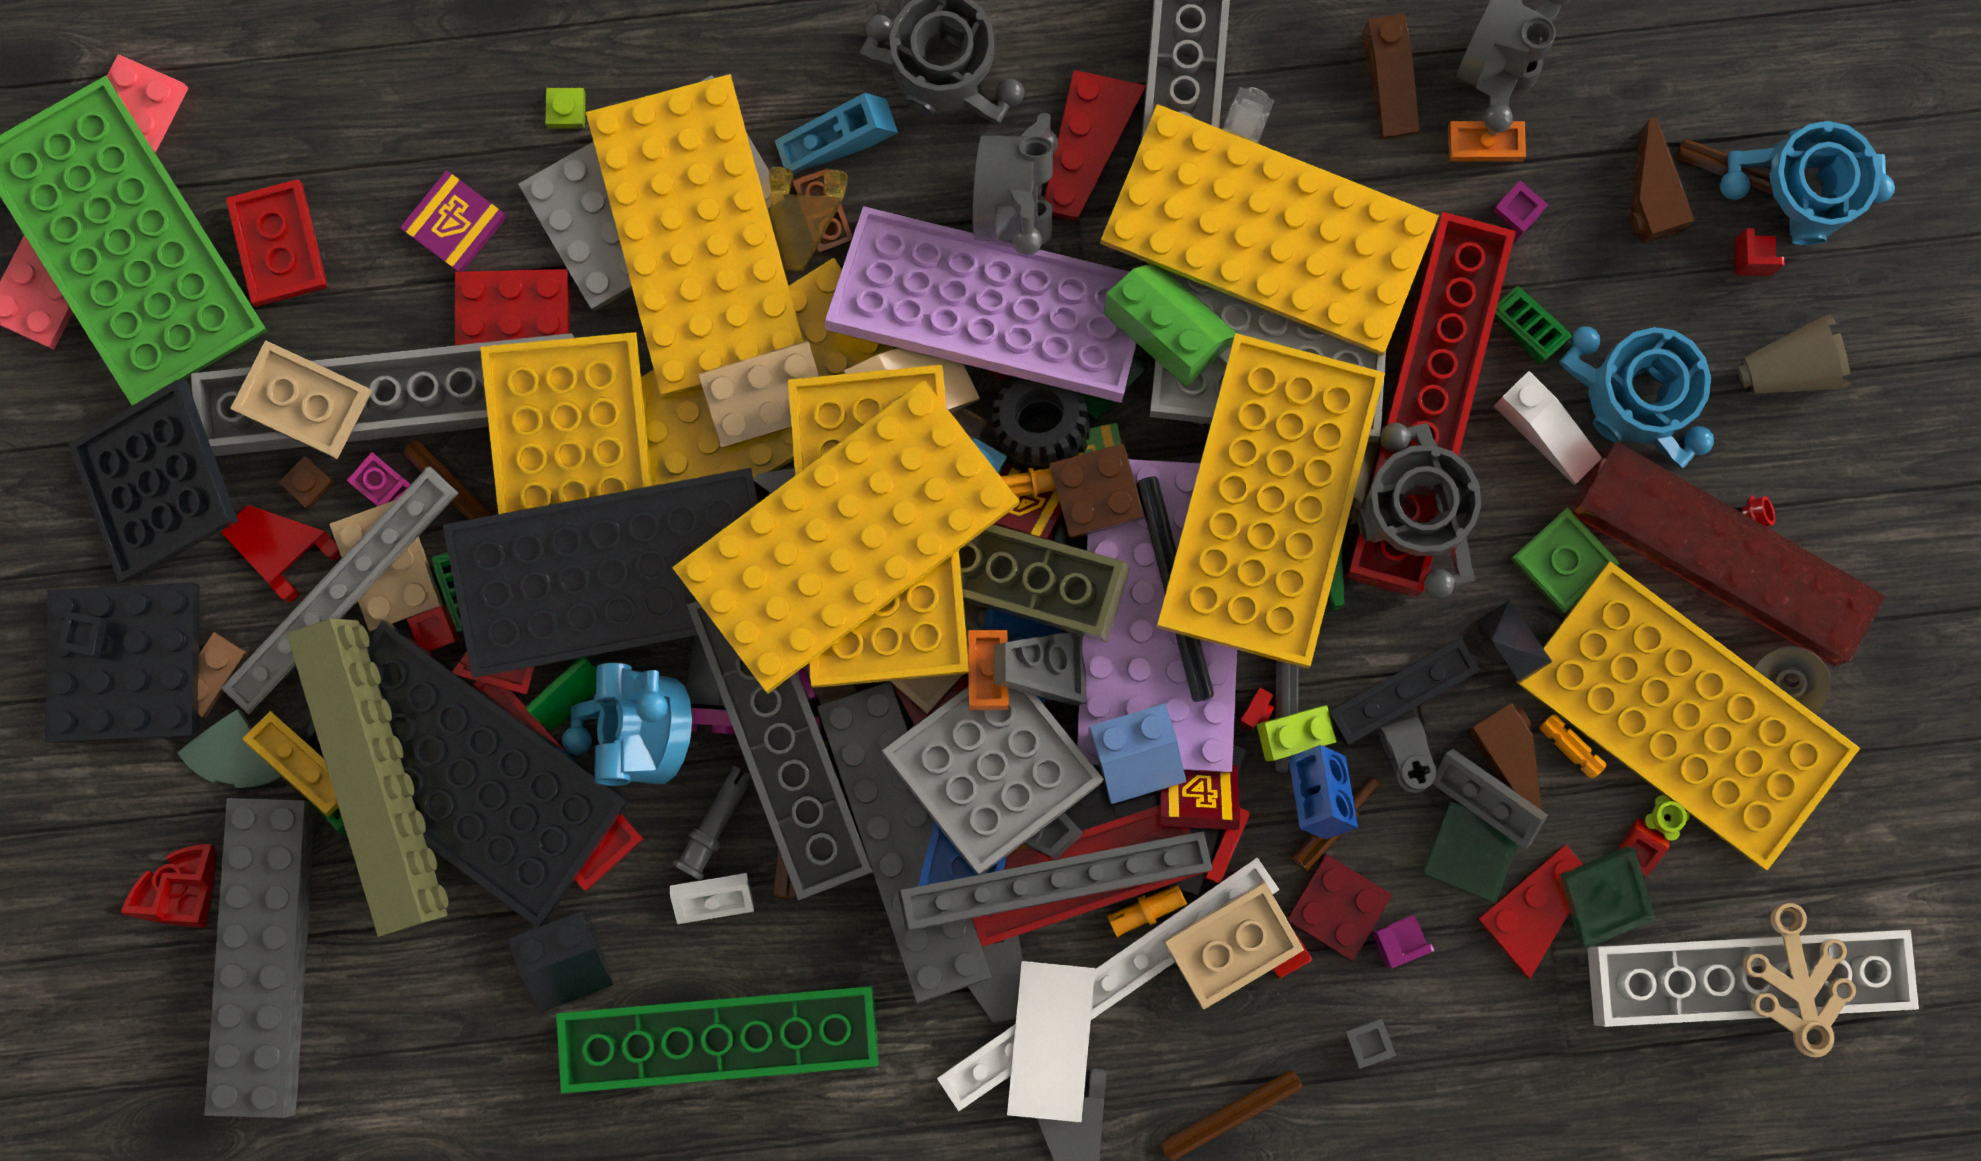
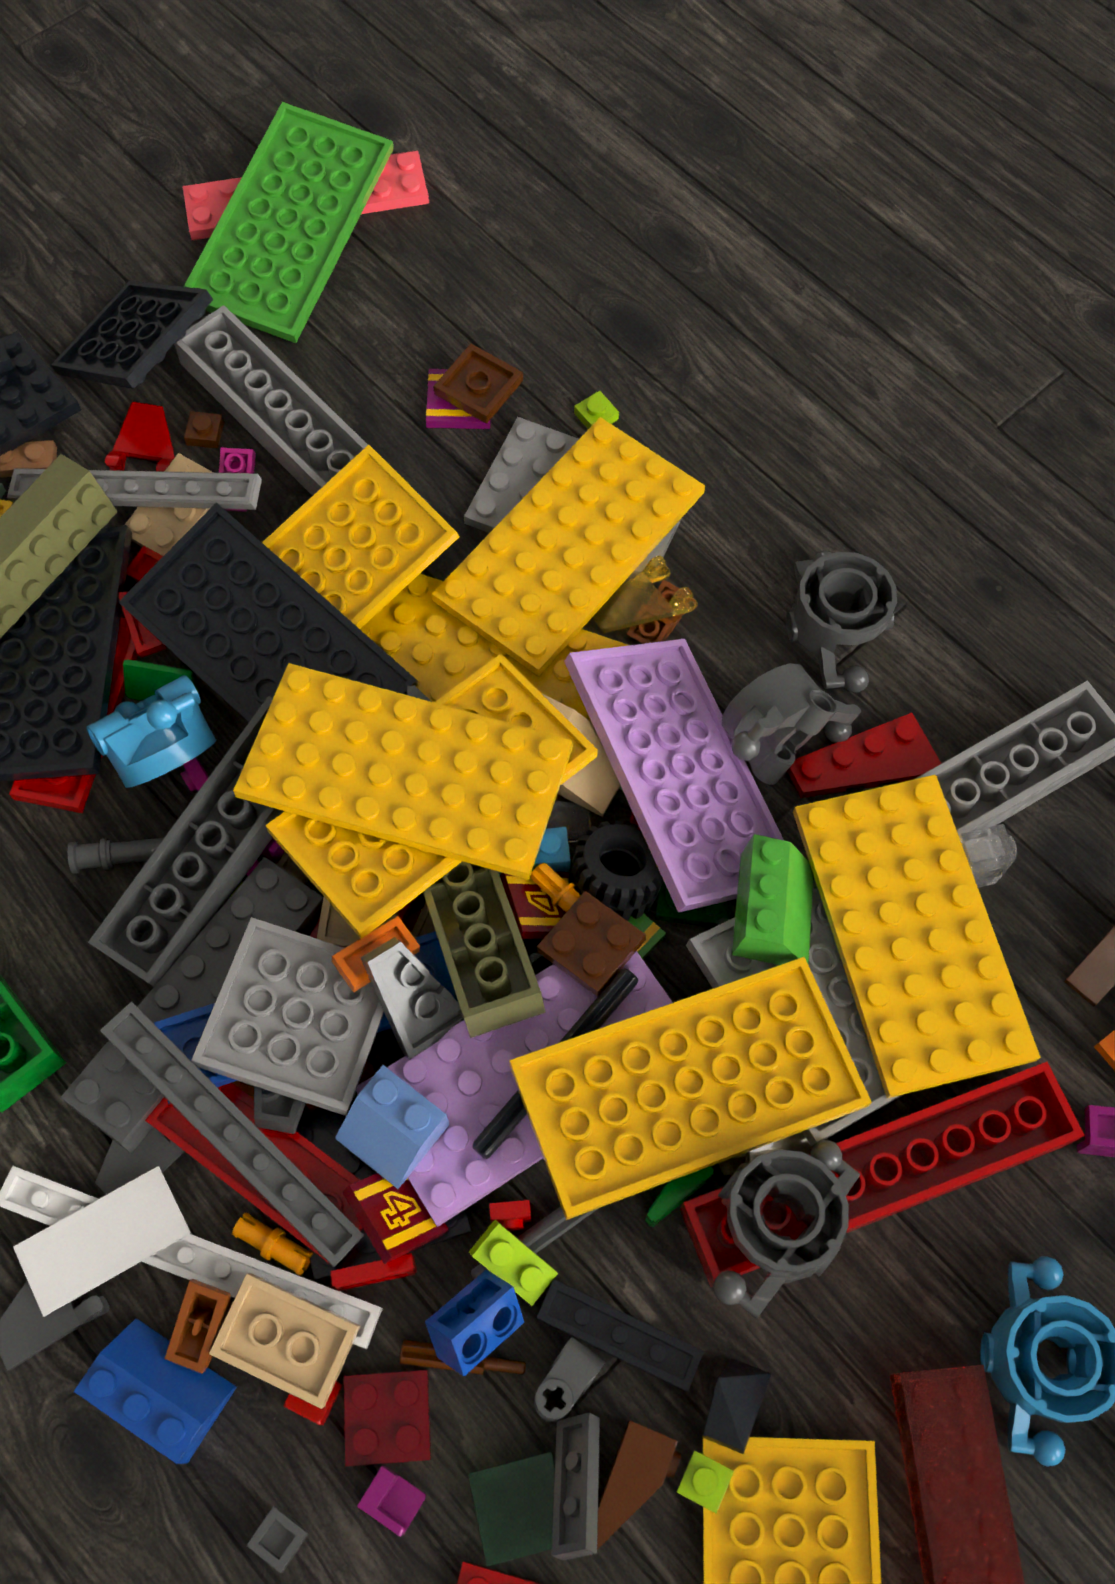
camera: 55 degrees right, 15 degrees down
red plate [226,179,328,307] -> none
tan plate [230,340,372,459] -> none
reddish brown axle [403,440,492,520] -> none
red plate [455,269,570,346] -> none
white plate [670,873,754,924] -> none
tan plate [698,341,819,447] -> none
dark azure slope [775,93,898,175] -> none
reddish brown axle [1160,1071,1302,1161] -> none
green slope [1494,286,1572,366] -> none
white slope [1494,371,1602,485] -> none
bright green tile [1511,507,1619,615] -> none
light orange axle [1540,714,1606,779] -> none
red plate [1742,496,1775,532] -> none
none -> blue slope [74,1318,237,1464]
none -> dark orange slope [165,1278,231,1374]
none -> reddish brown plate [433,343,523,424]
none -> lime plate [677,1451,734,1514]

